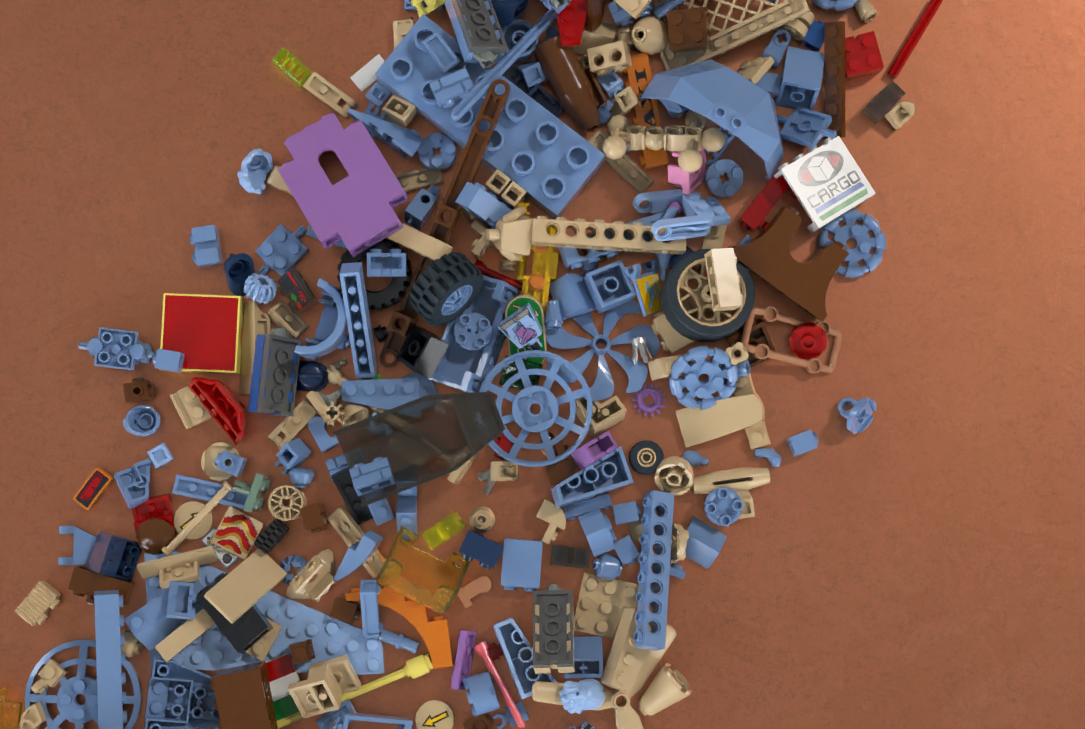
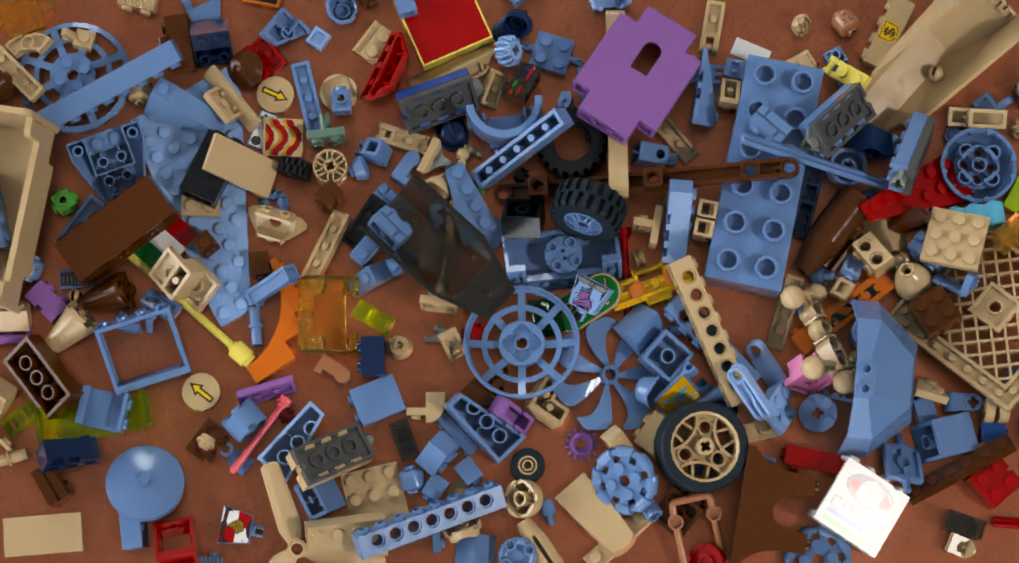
camera: 60 degrees right, 5 degrees down
tan slope [155,608,215,663] -> none
tan bar [161,481,233,556] -> none
medium blue cylinder [166,581,197,620] -> none
tan gear [320,401,345,426] -> none
medium blue slope [333,530,383,581] -> none
medium blue cylinder [367,249,406,277] -> none
light blue plate [418,132,456,171] -> none
medium blue tile [422,31,461,74] -> none
tan torso [486,202,533,262] -> none
medium blue panel [517,59,546,87] -> none
medium blue cone [544,300,563,330] -> none
light blue hair [559,679,605,714] -> none
flat silver piece [631,334,652,364] -> none
medium blue arm [662,202,682,219] -> none
tan brick [704,248,743,311] -> none
tan brick [726,342,749,365] -> none
none -> light blue piece [557,91,574,108]
none -> medium blue helmet [635,376,660,409]
none -> tan plate [791,14,811,36]

